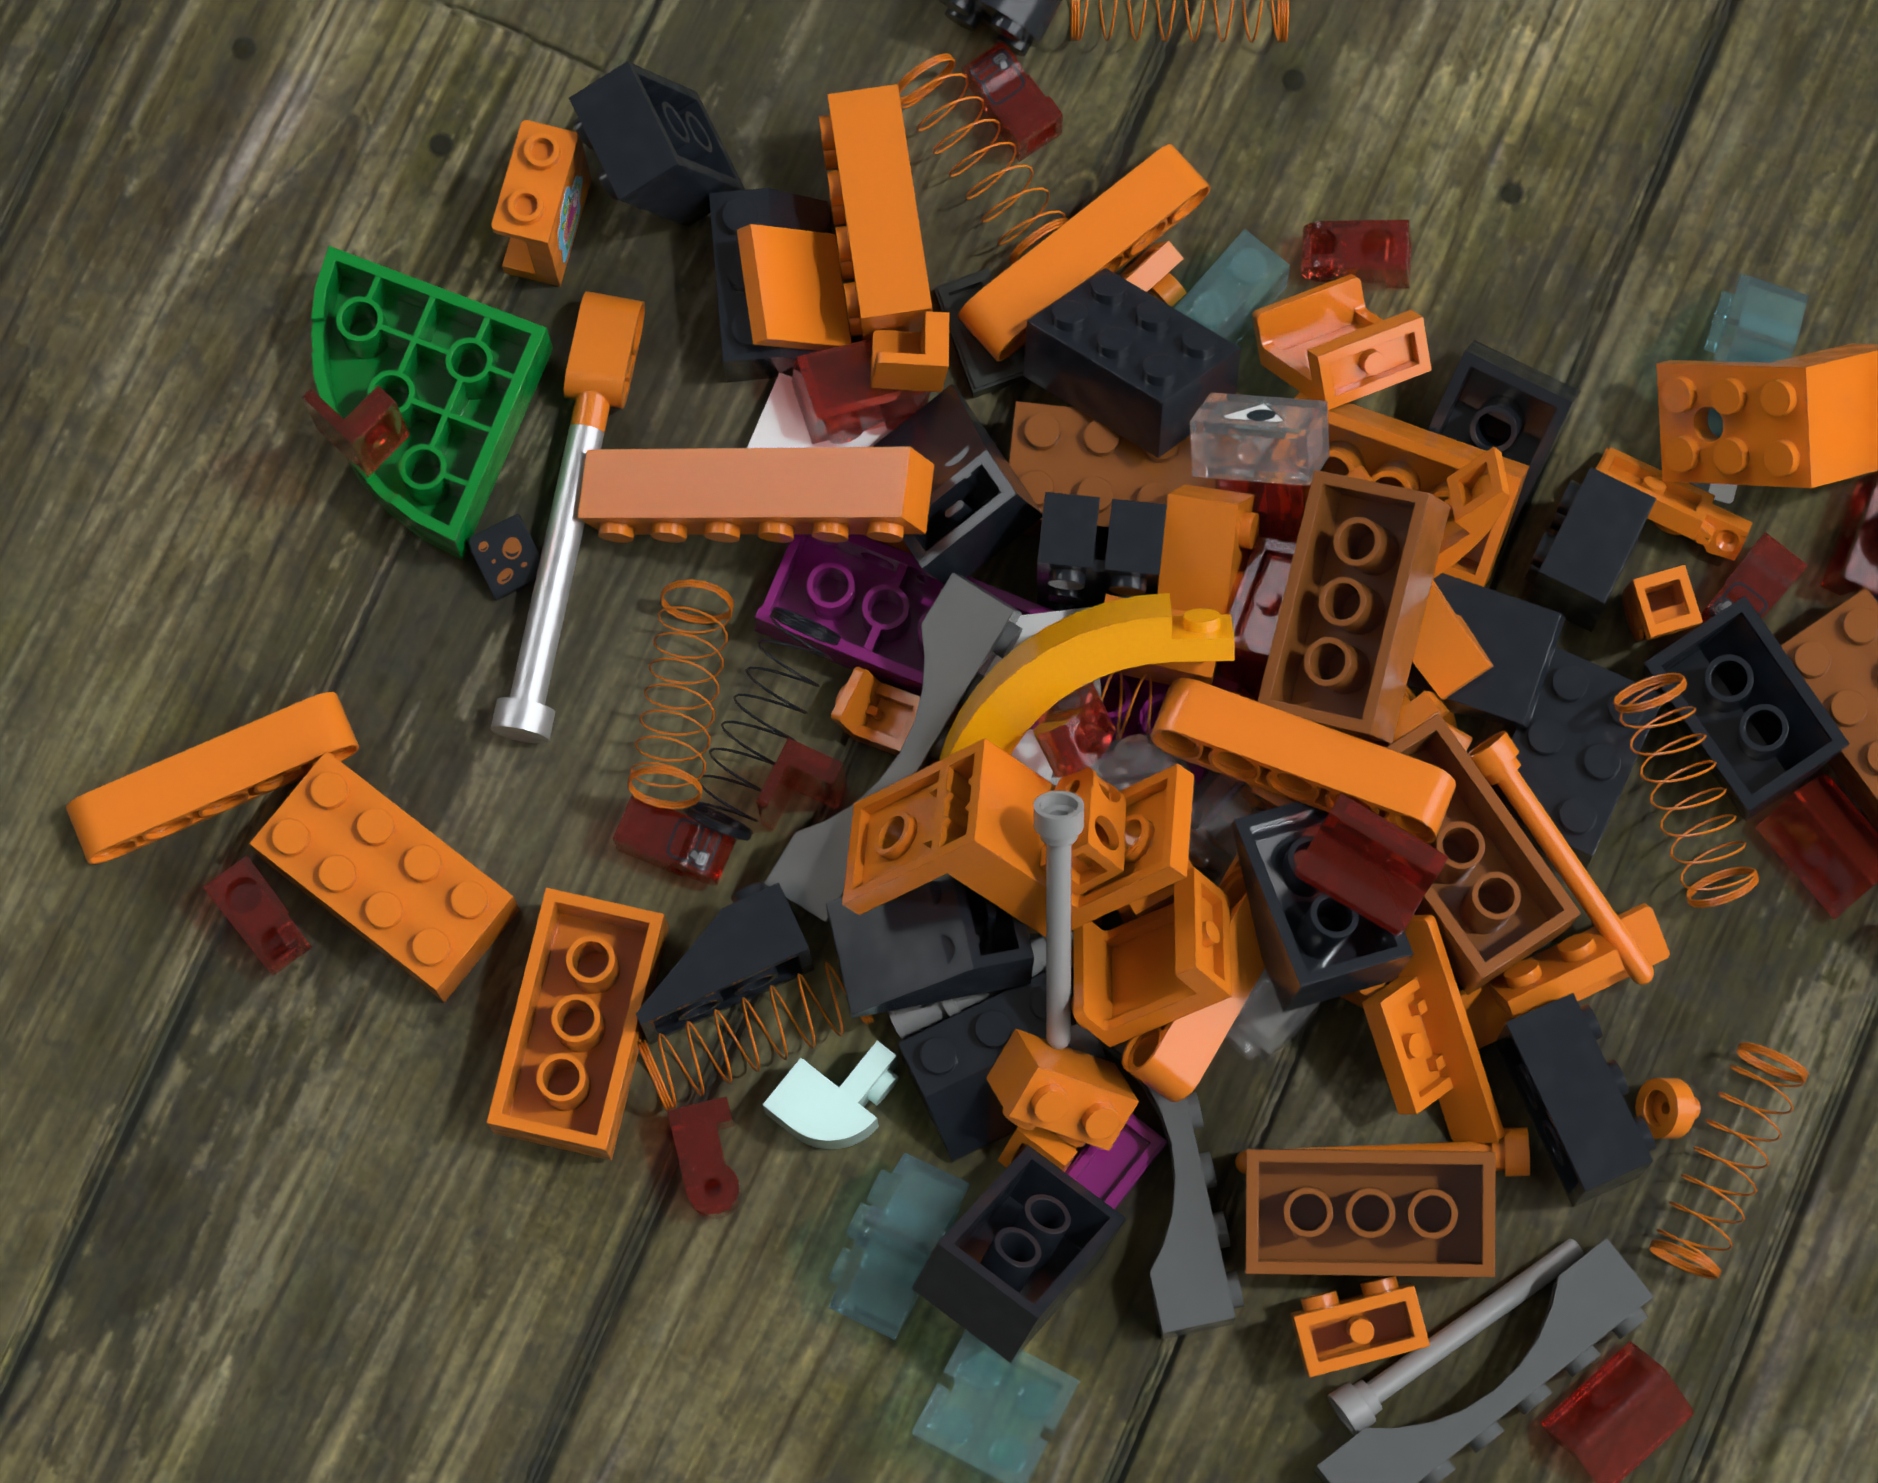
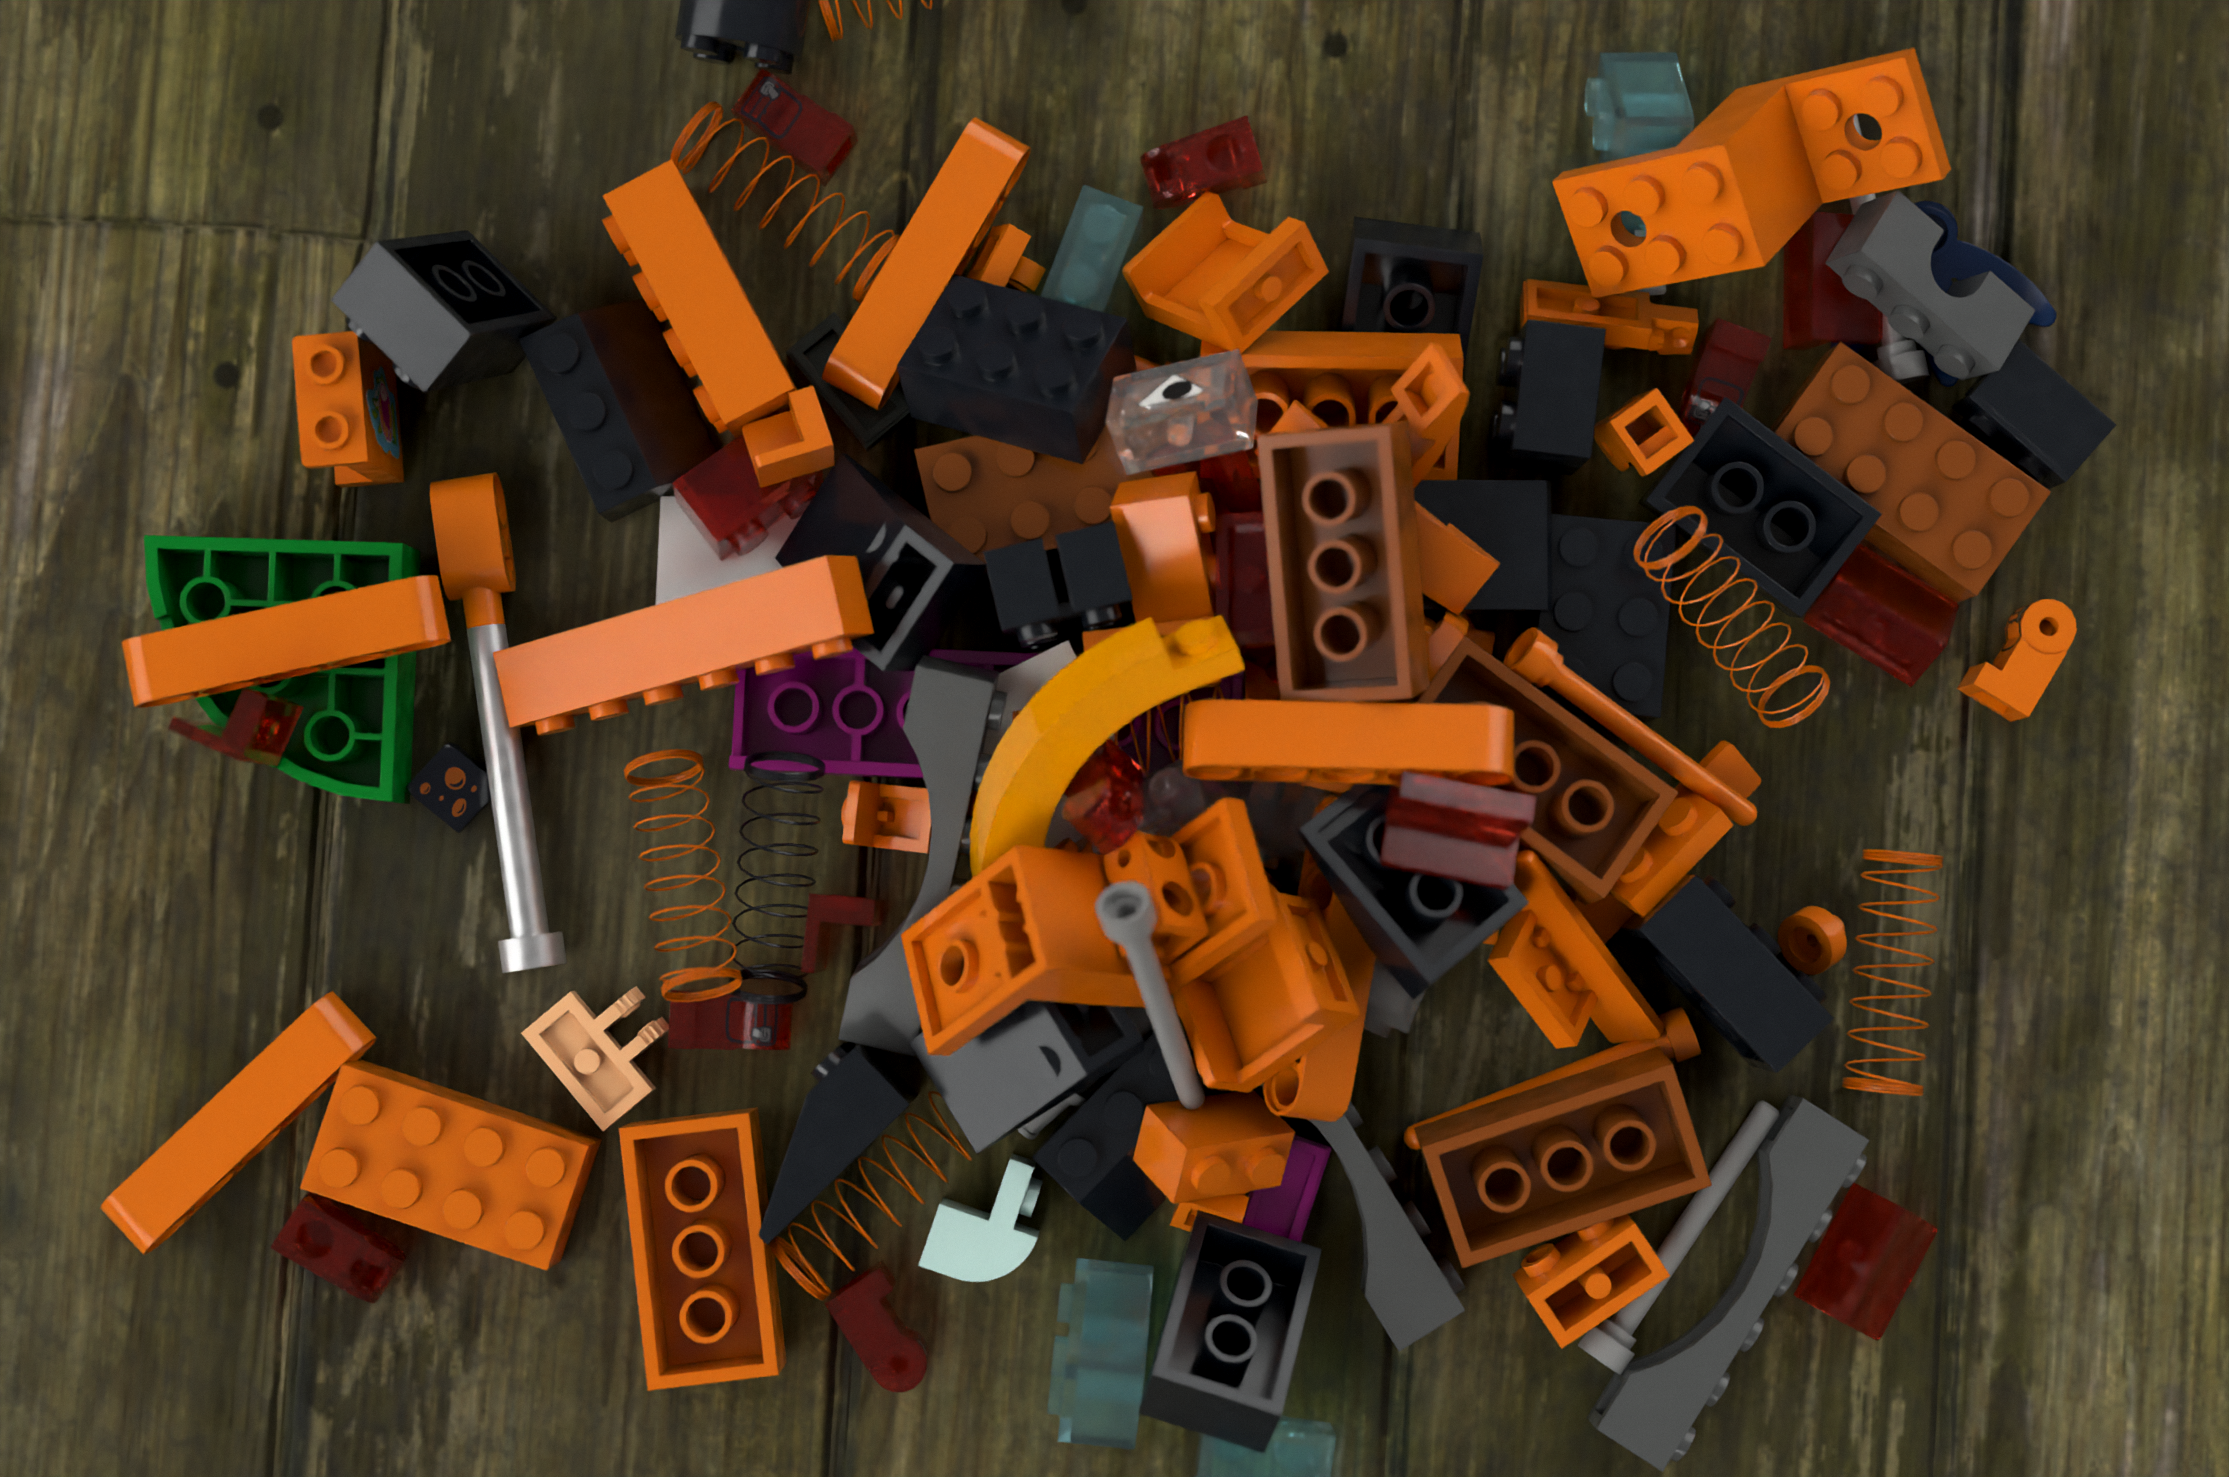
camera: 25 degrees left, 10 degrees up
orange tile [737,224,852,353] -> none
none -> orange beam [121,575,451,708]
none -> light nougat hinge [521,986,671,1132]

